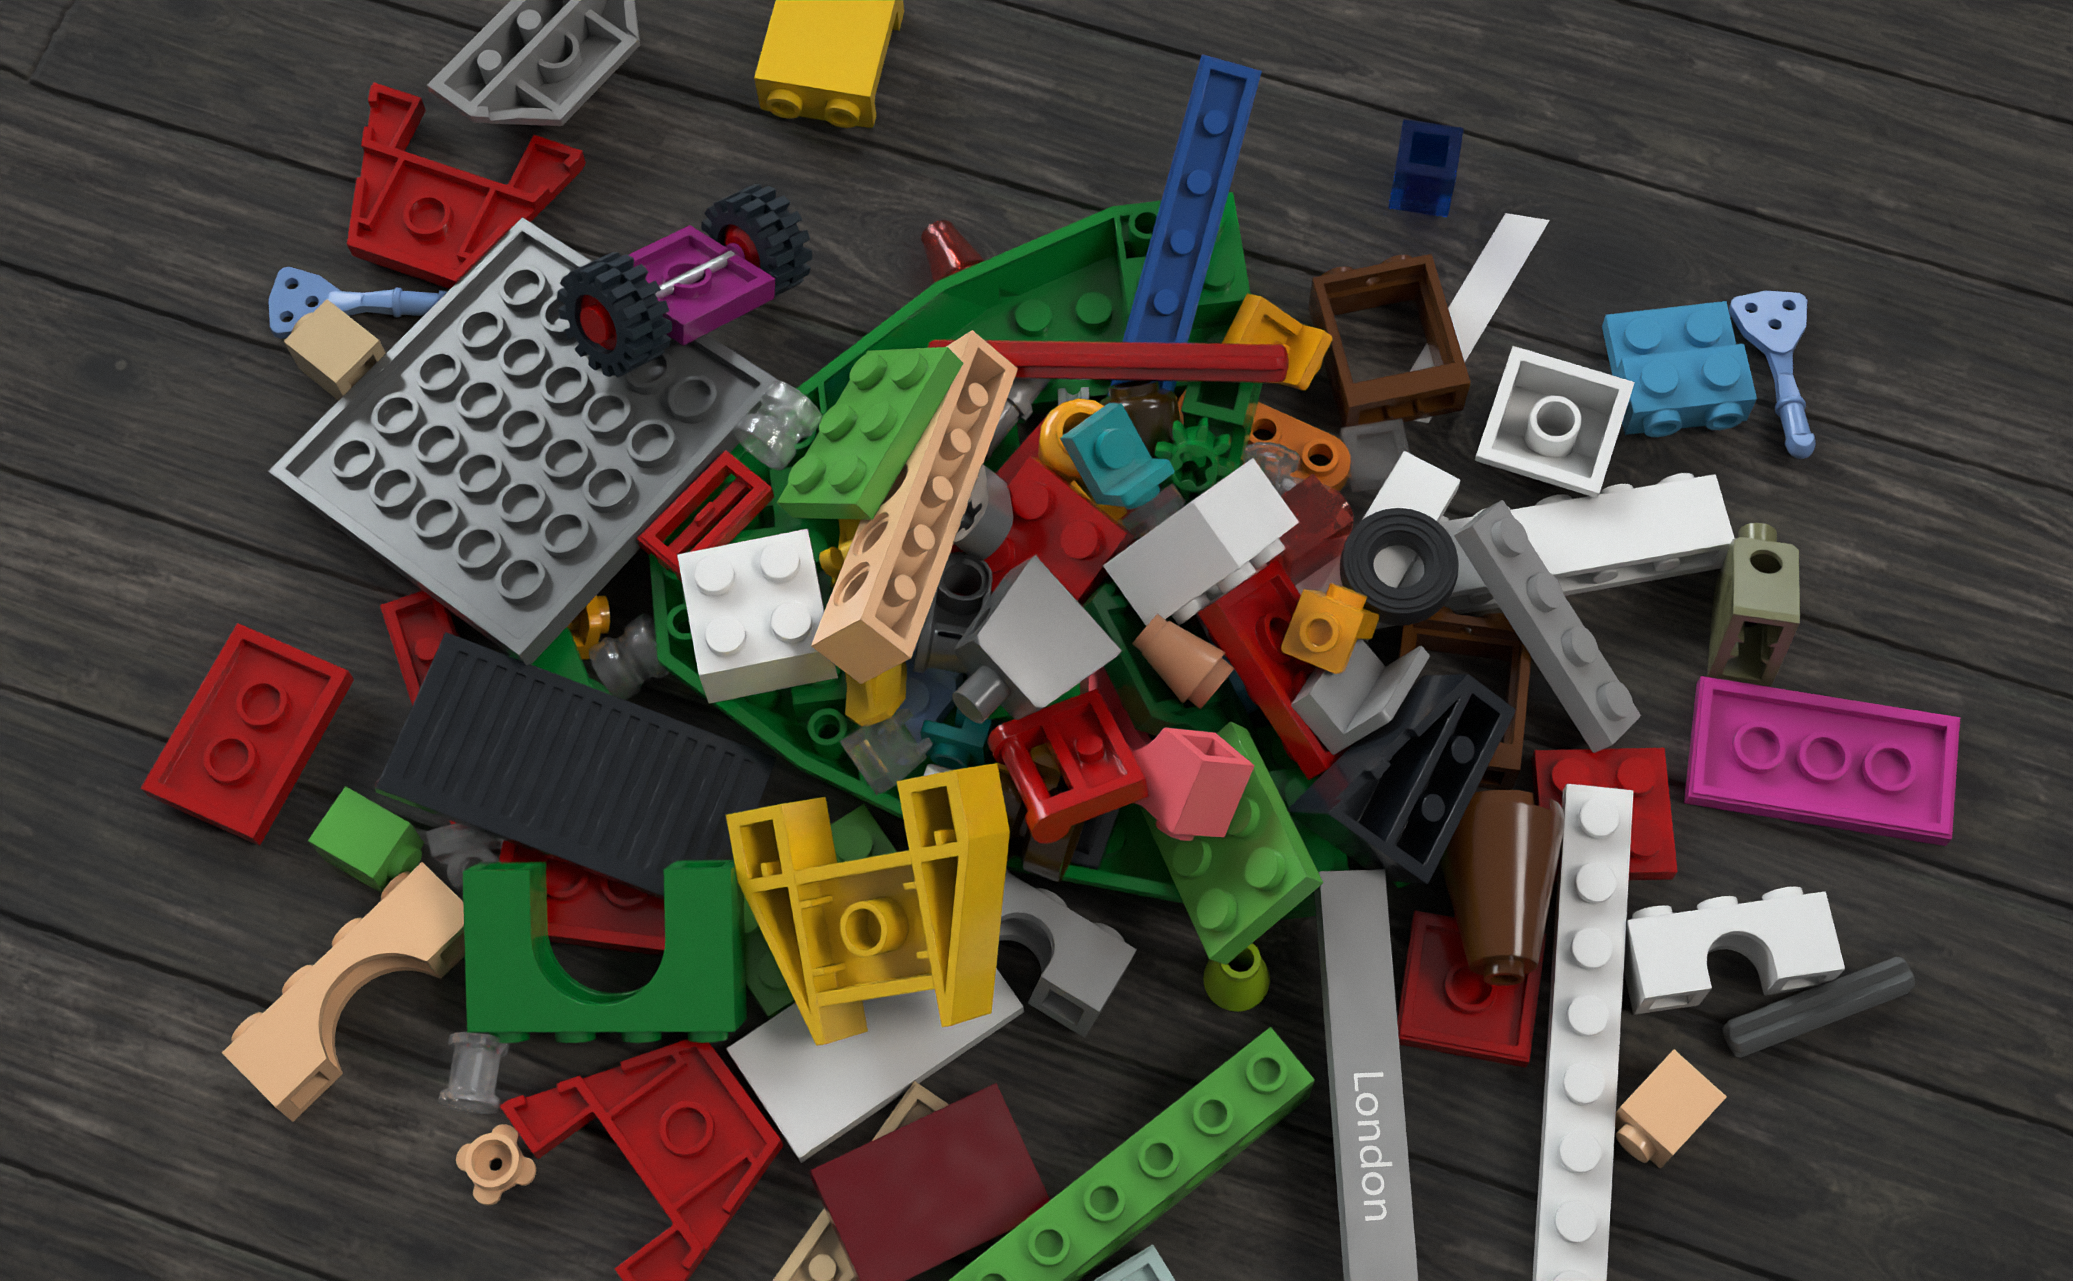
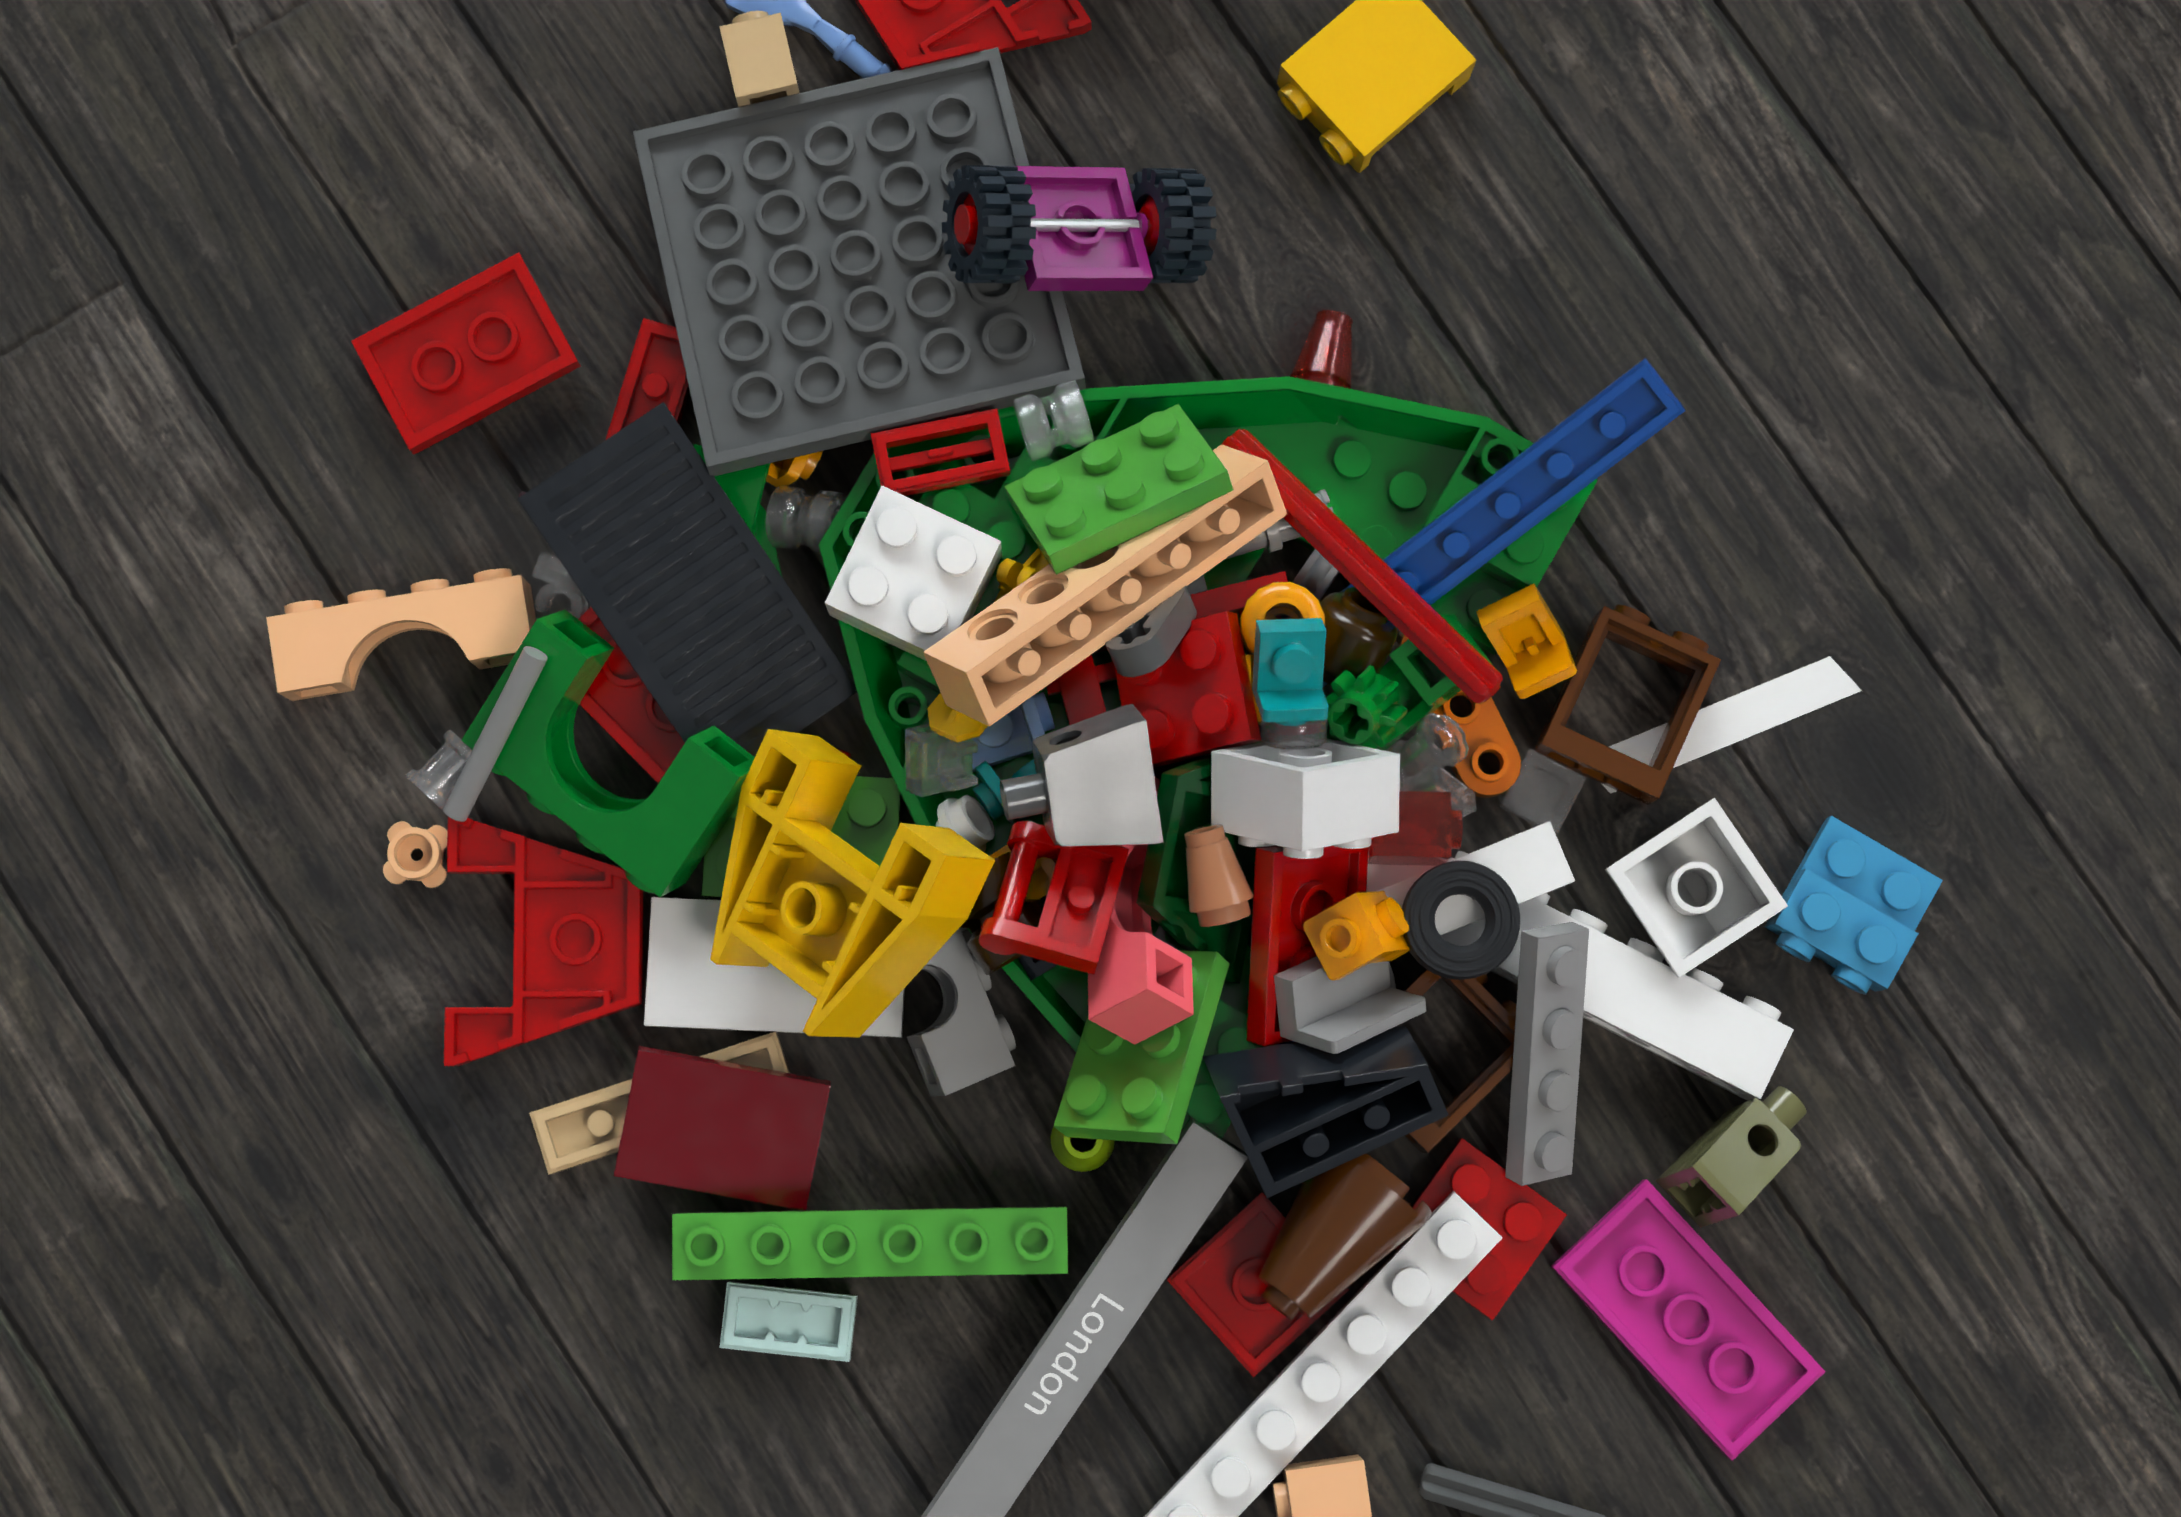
camera: 30 degrees right, 15 degrees up
bright green brick [308,786,424,893] -> none
dark grey piece [913,552,993,678] -> none
clear blue brick [1388,119,1464,217] -> none
white arch [1624,887,1845,1015] -> none
medium blue piece [1729,291,1816,459] -> none
none -> light grey bar [443,646,548,822]

